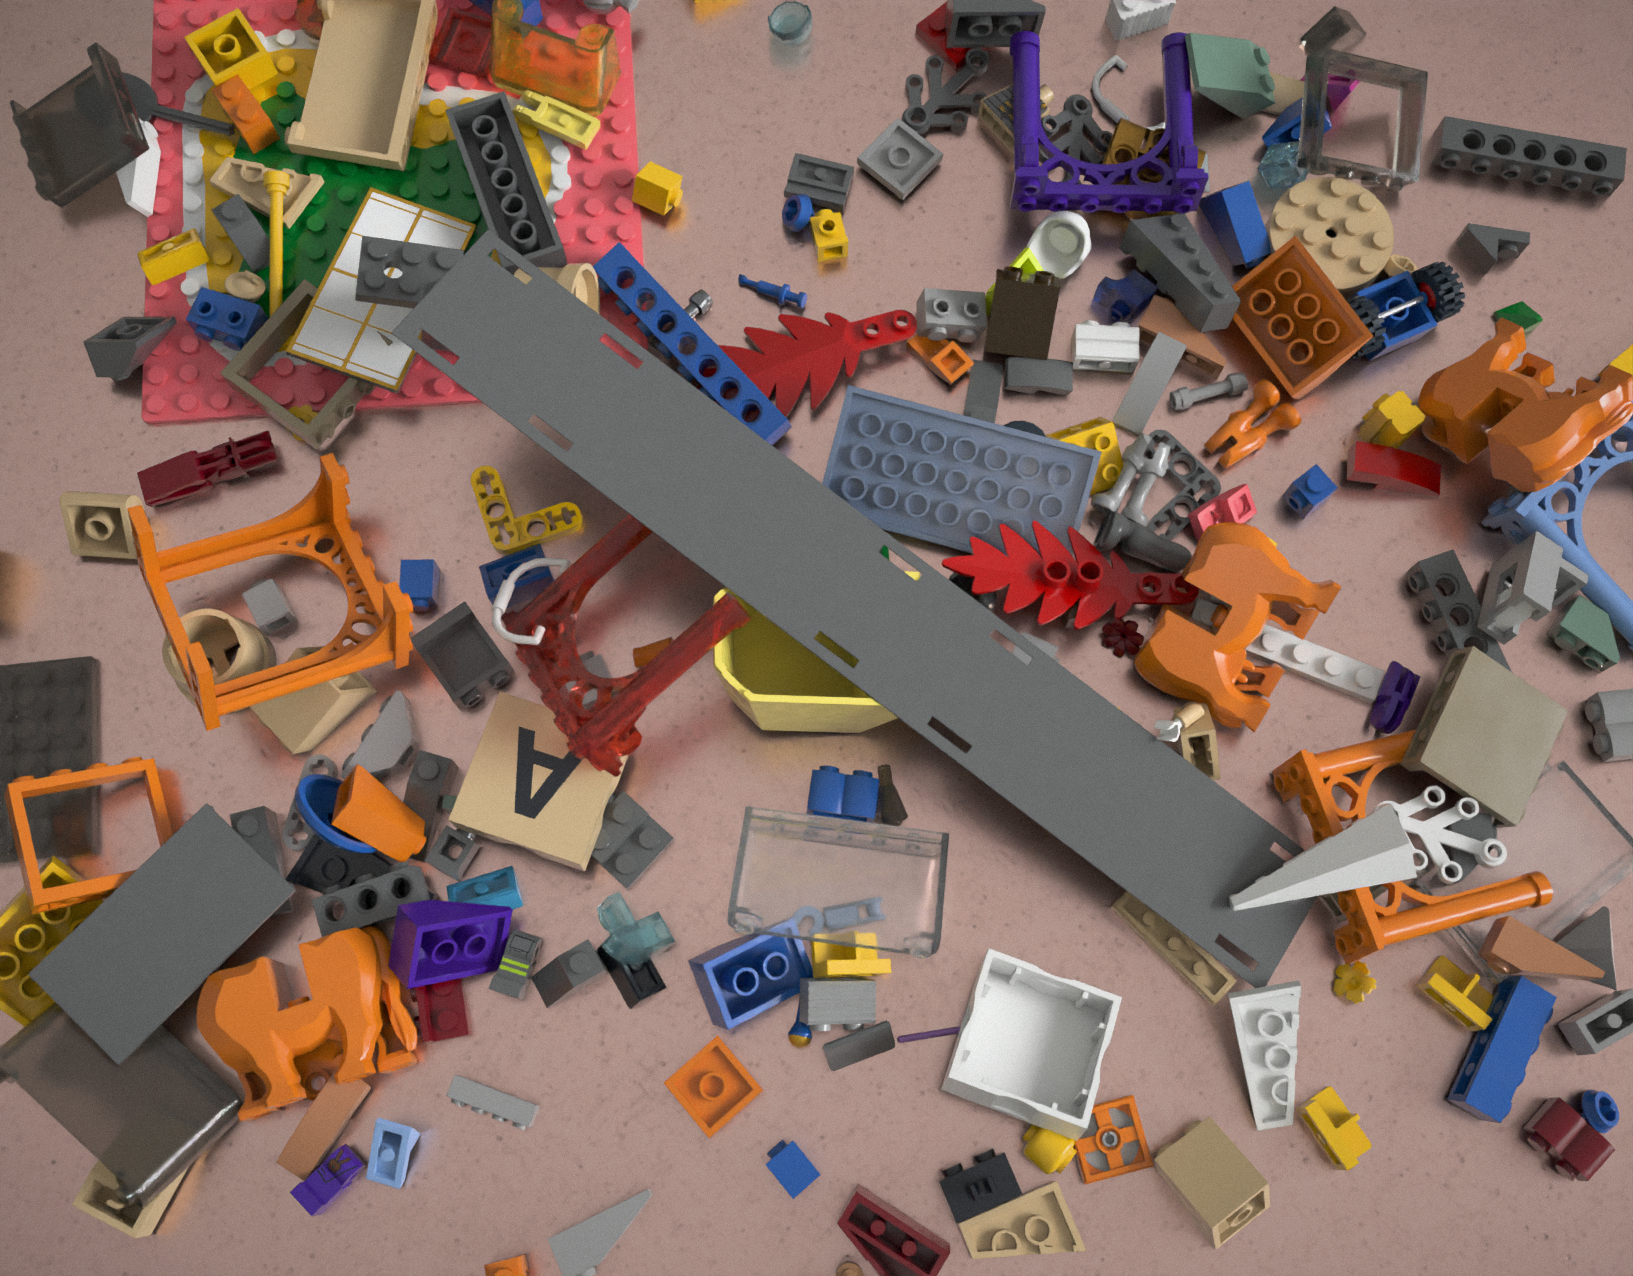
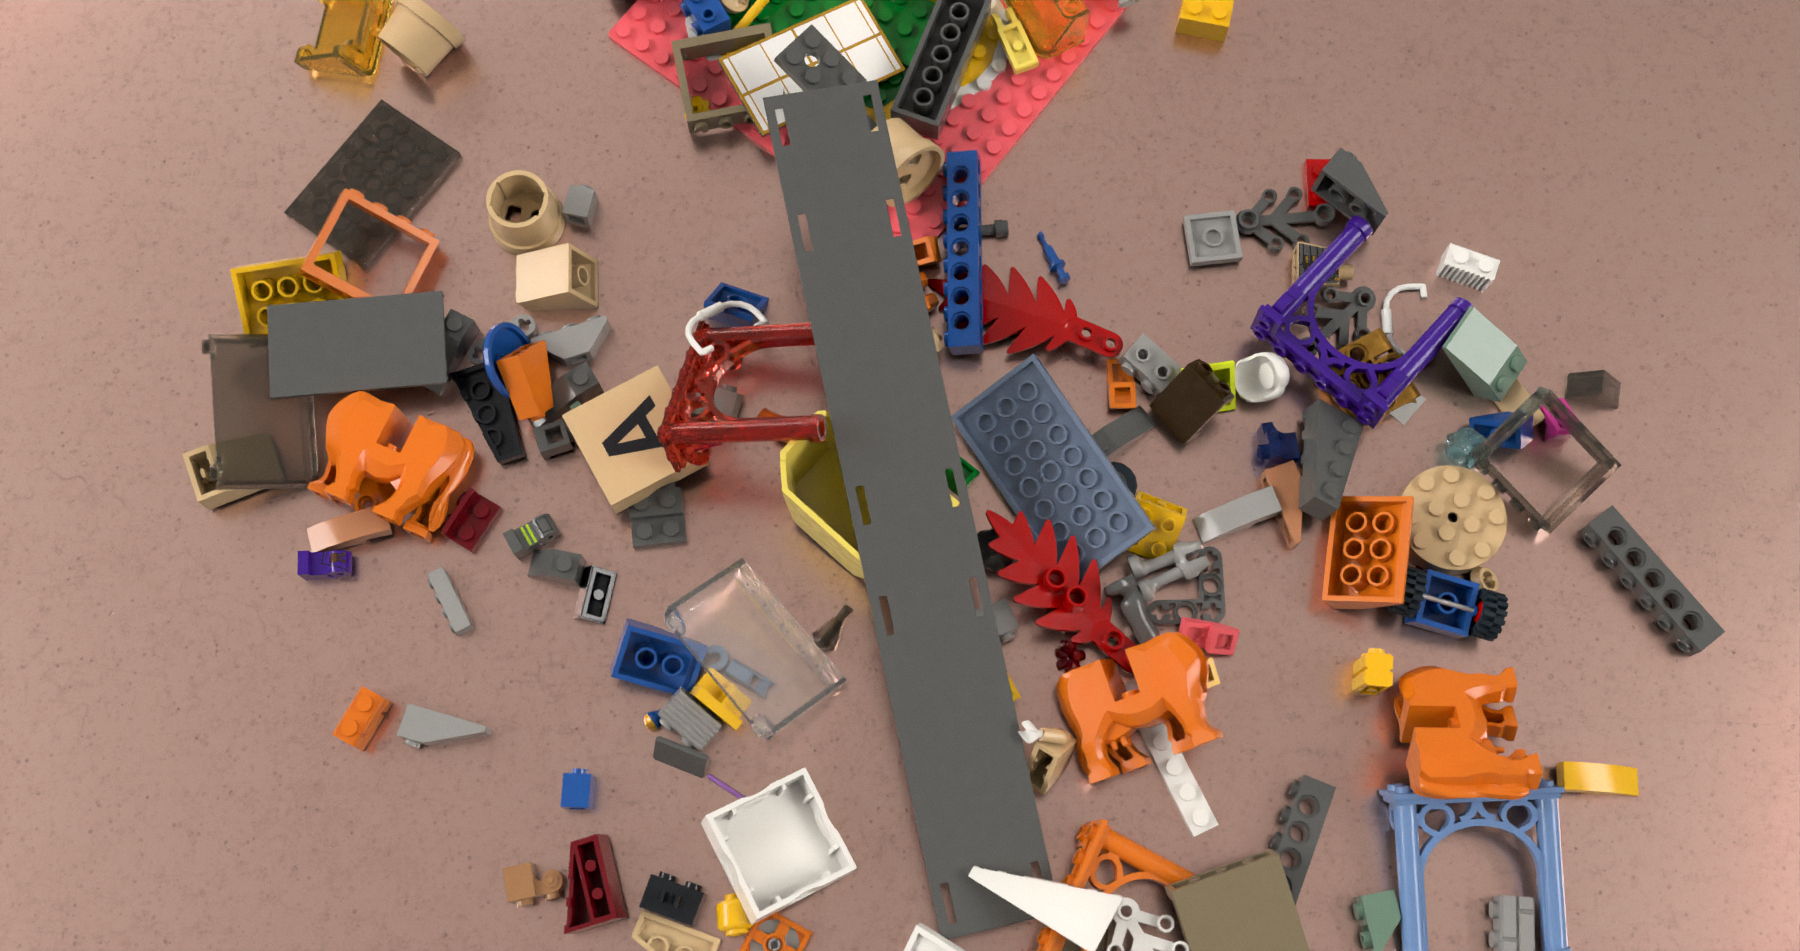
camera: 45 degrees right, 0 degrees up
tan brick [59,491,145,559] -> none
orange arch [127,453,413,731] -> none
dark red arm [137,431,278,507] -> none
dark grey brick [312,862,430,937] -> none
light blue slope [366,1117,420,1189] -> none
dark purple slope [388,900,513,989] -> none
blue brick [399,559,440,611] -> none
dark grey panel [411,601,514,709] -> none
dark azure slope [446,866,523,910] -> none
yellow beam [471,465,583,555] -> none
clear light blue brick [597,891,675,964] -> none
yellow brick [631,161,683,216] -> none
orange plate [664,1035,763,1138] -> none
clear light blue hair [768,1,813,45] -> none
blue hat [782,194,814,232] -> none
dark grey plate [784,153,854,211] -> none
blue brick [806,765,880,823] -> none
yellow brick [810,209,849,262] -> none
dark grey slope [1005,357,1073,396] -> none
white brick [1071,320,1139,372] -> none
tan tile [1111,891,1237,1006] -> none
light grey bar [1169,372,1248,410] -> none
blue slope [1199,181,1271,268] -> none
orange piece [1204,379,1301,469] -> none
blue brick [1282,464,1338,519] -> none
red slope [1347,441,1441,497] -> none
dark purple arm [1370,661,1421,734] -> none
dark grey slope [1457,223,1530,274] -> none
light grey brick [1477,531,1589,645] -> none
green slope [1493,301,1543,333] -> none

